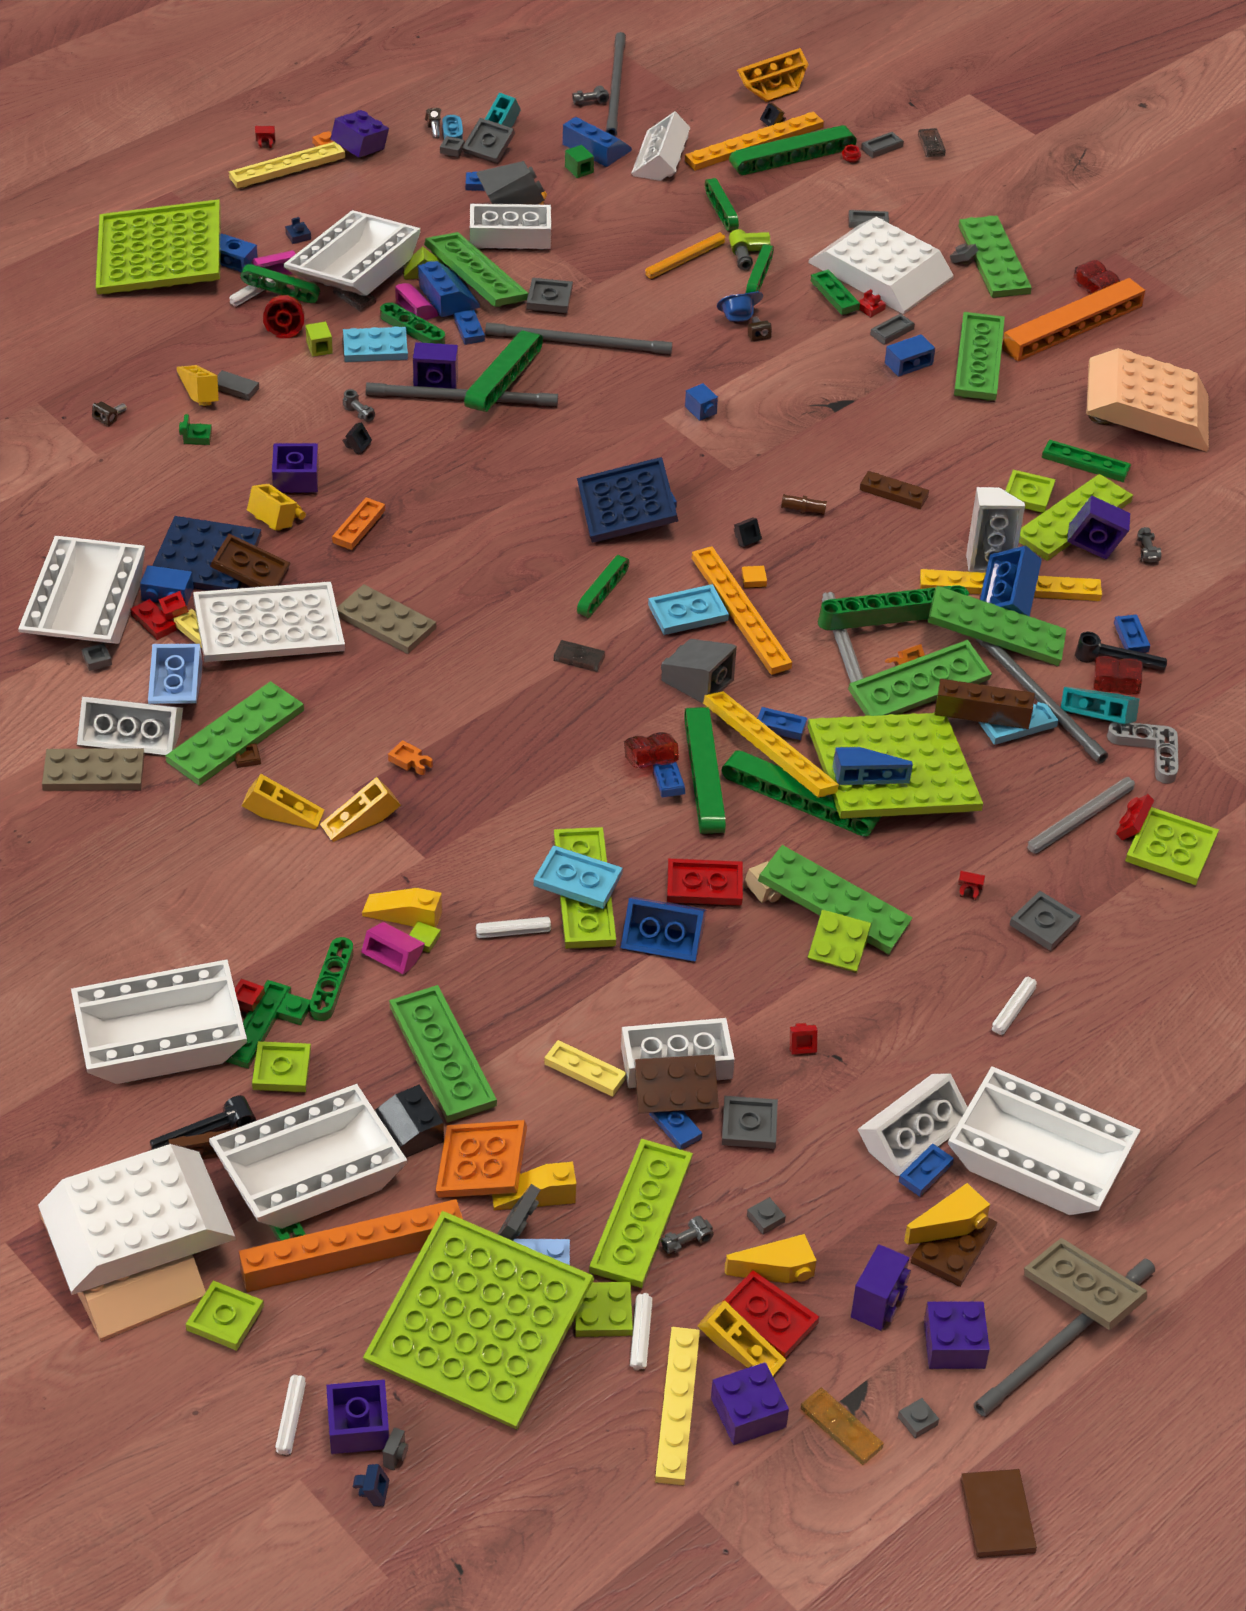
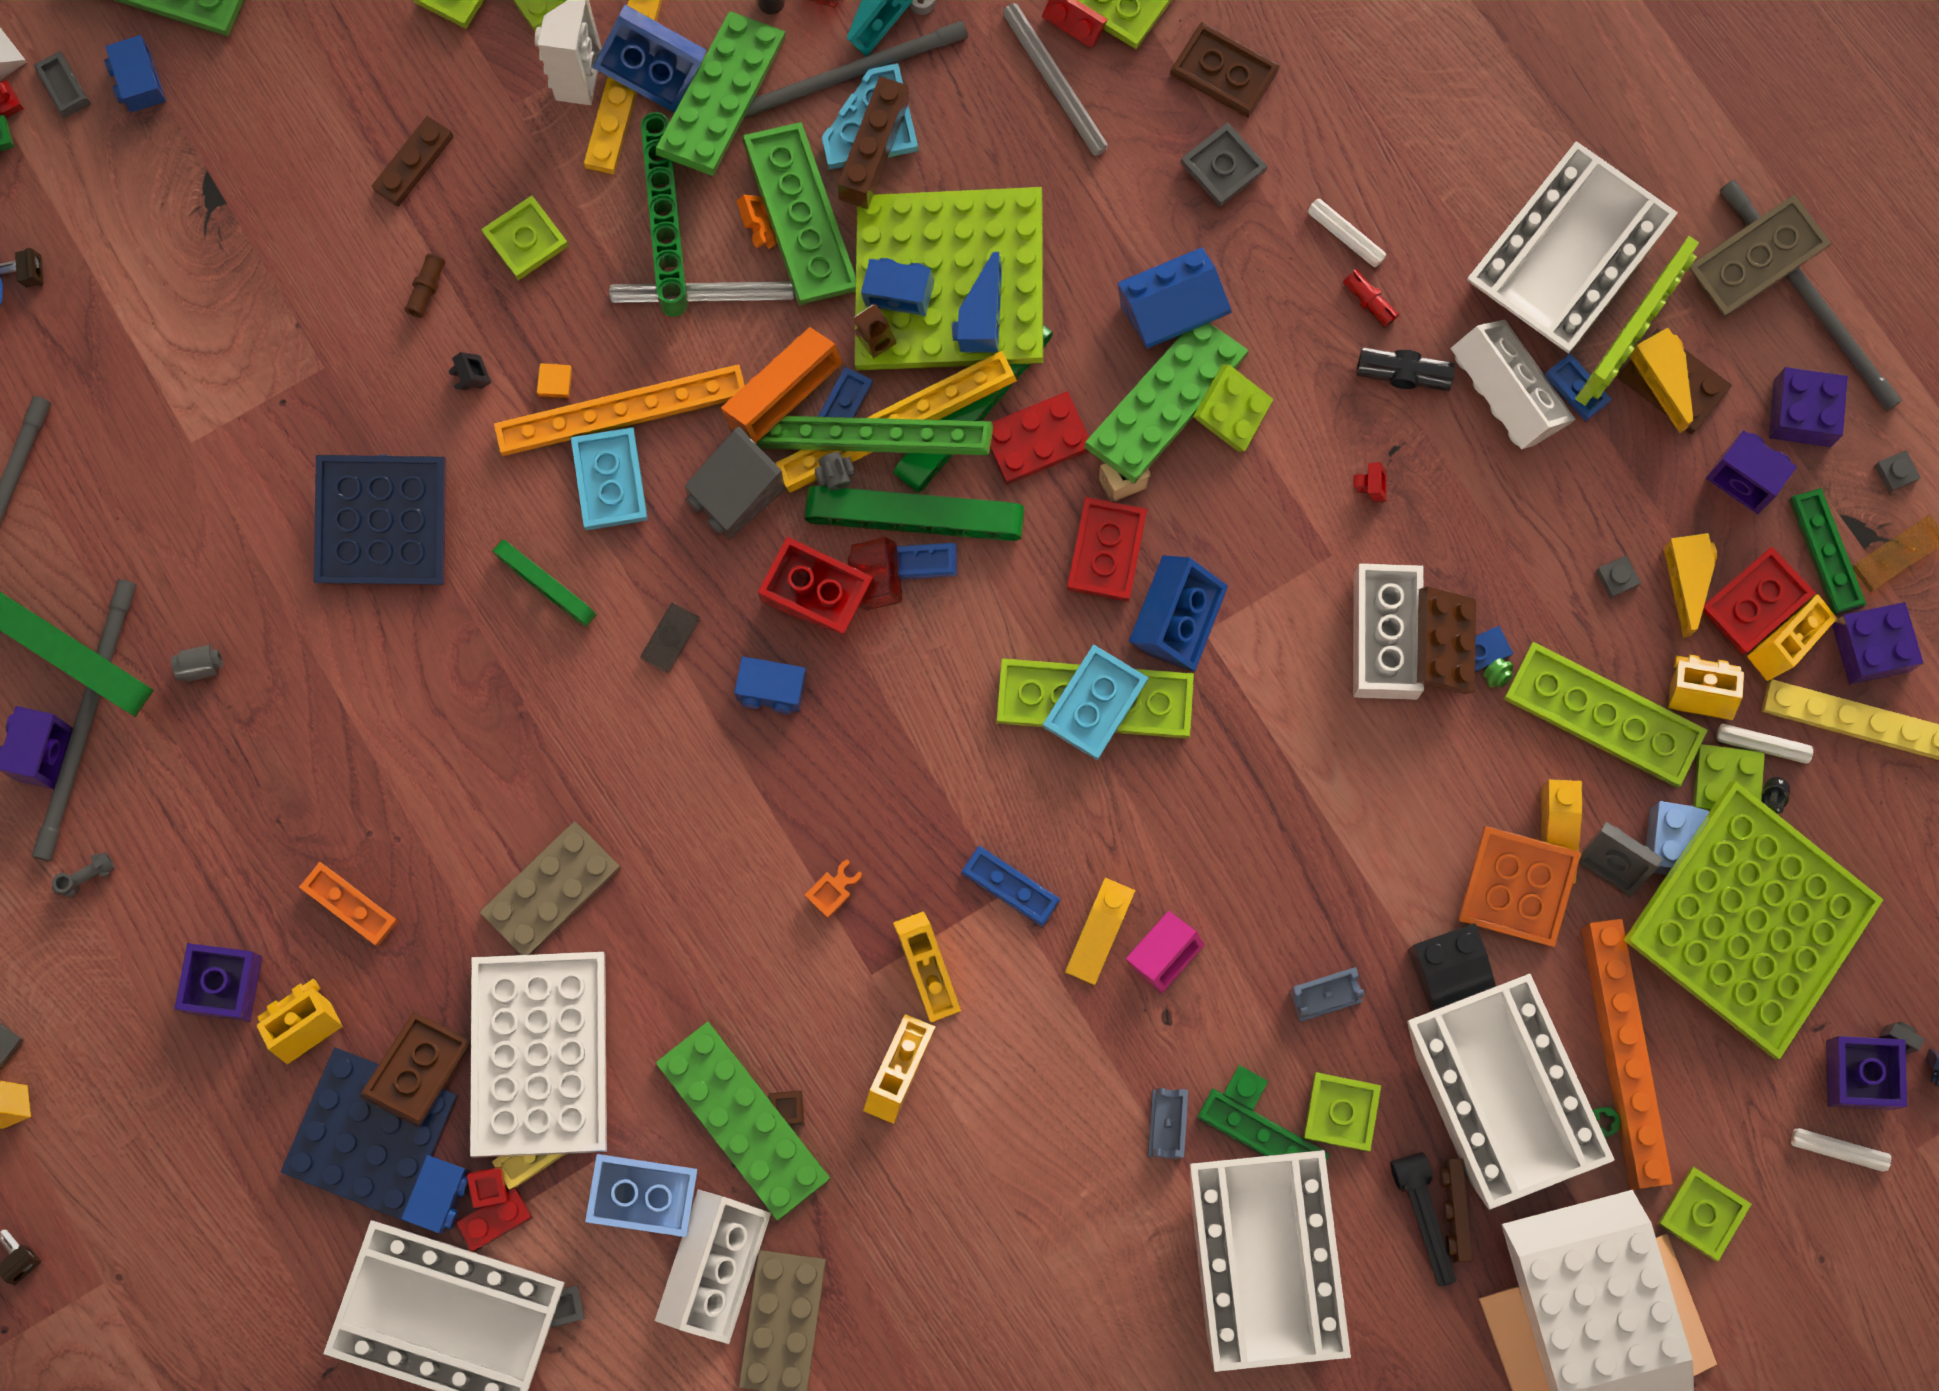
camera: 80 degrees left, 30 degrees up
green bracket [179,414,212,445] -> none
red tile [234,978,265,1014] -> none
green beam [310,937,354,1021] -> none
black tile [342,422,372,454] -> none
bright green plate [389,985,497,1122] -> none
lime tile [409,921,441,953] -> none
white axle [476,917,551,938] -> none
light yellow plate [544,1040,626,1097] -> none
dark grey bar [661,1216,714,1254] -> none
blue brick [685,383,718,421] -> none
dark grey plate [722,1096,778,1149] -> none
red tile [958,871,985,900] -> none
none -> dark grey brick [171,644,223,682]
none -> lime plate [481,195,569,281]
none -> orange brick [721,327,843,444]
none -> blue brick [734,656,807,714]
none -> bright green tile [756,416,994,455]
none -> red slope [758,537,873,635]
none -> dark grey gear [814,452,855,491]
none -> reddish brown leg [853,304,896,359]
none -> blue brick [861,258,934,316]
none -> blue tile [961,846,1061,927]
none -> red plate [990,391,1089,485]
none -> blue slope [1117,247,1232,349]
none -> sand blue hinge [1148,1088,1188,1160]
none -> reddish brown tile [1170,22,1280,118]
none -> sand blue hinge [1289,967,1364,1022]
none -> red pin [1343,269,1399,328]
none -> black piece [1357,347,1455,391]
none -> bright green plate [1483,658,1514,688]
none -> lime plate [1575,236,1699,406]
none -> yellow brick [1668,654,1744,720]
none -> black axle [1762,777,1790,814]
none -> green tile [1789,488,1867,615]

